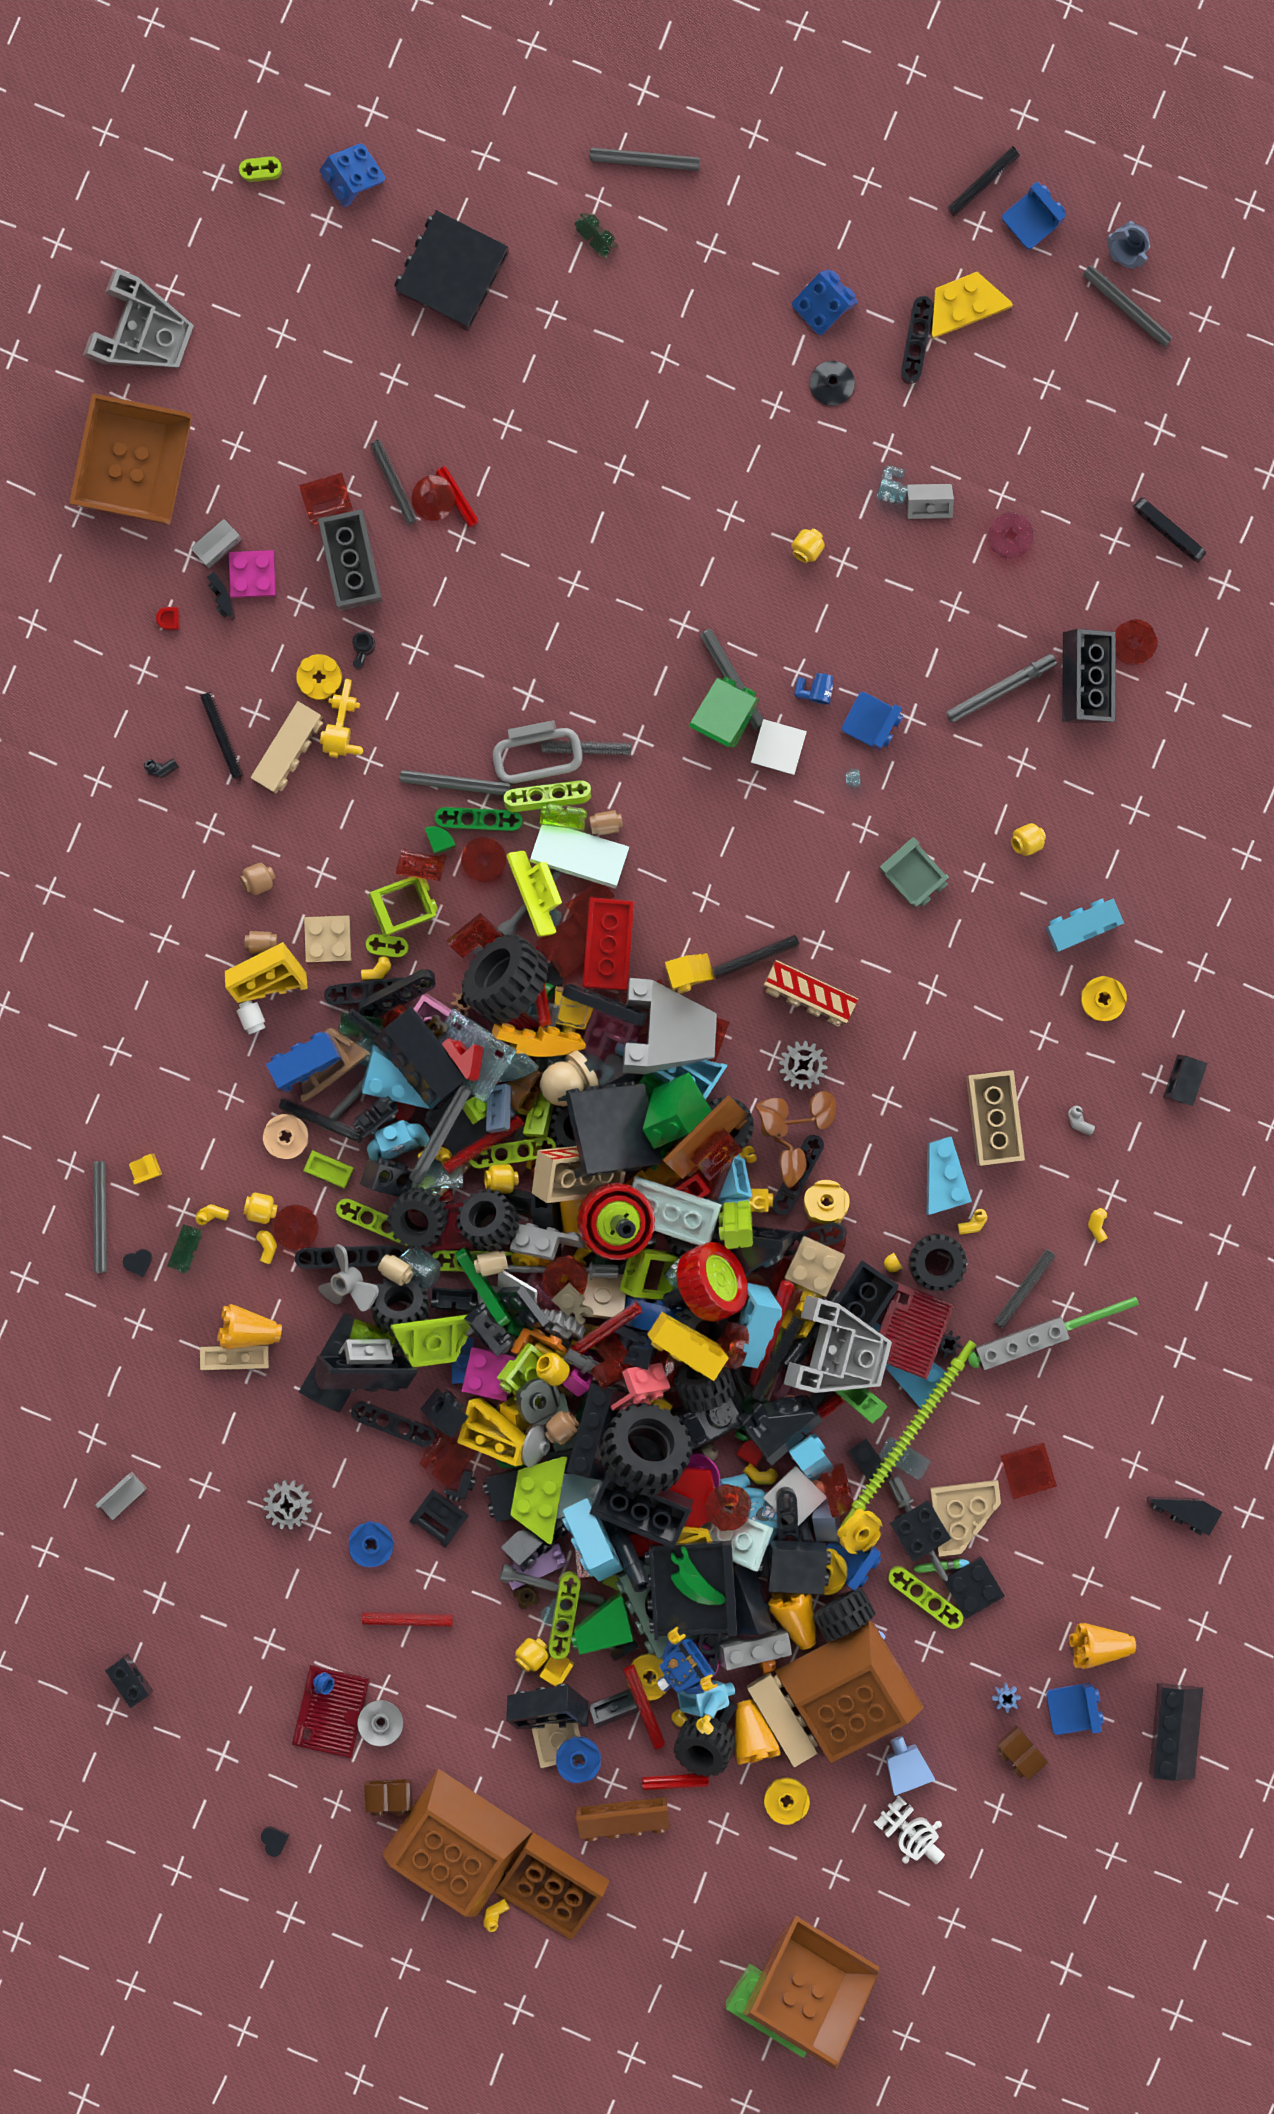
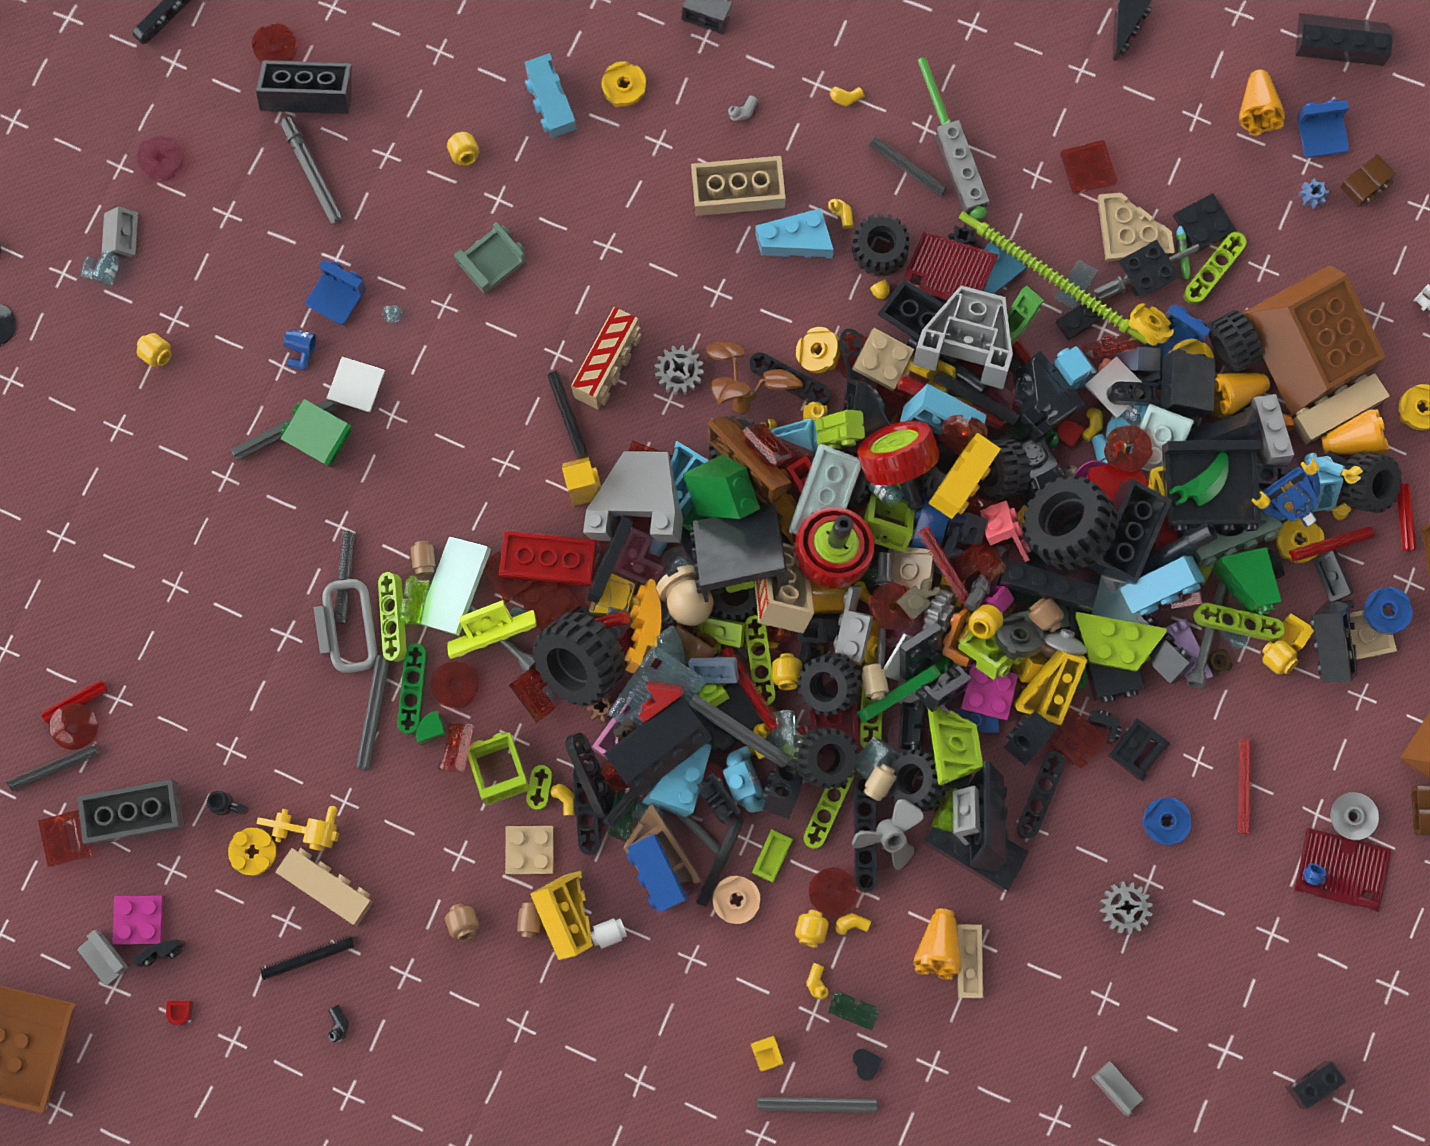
camera: 85 degrees left, 10 degrees down
light blue torso [886,1736,935,1796] -> none

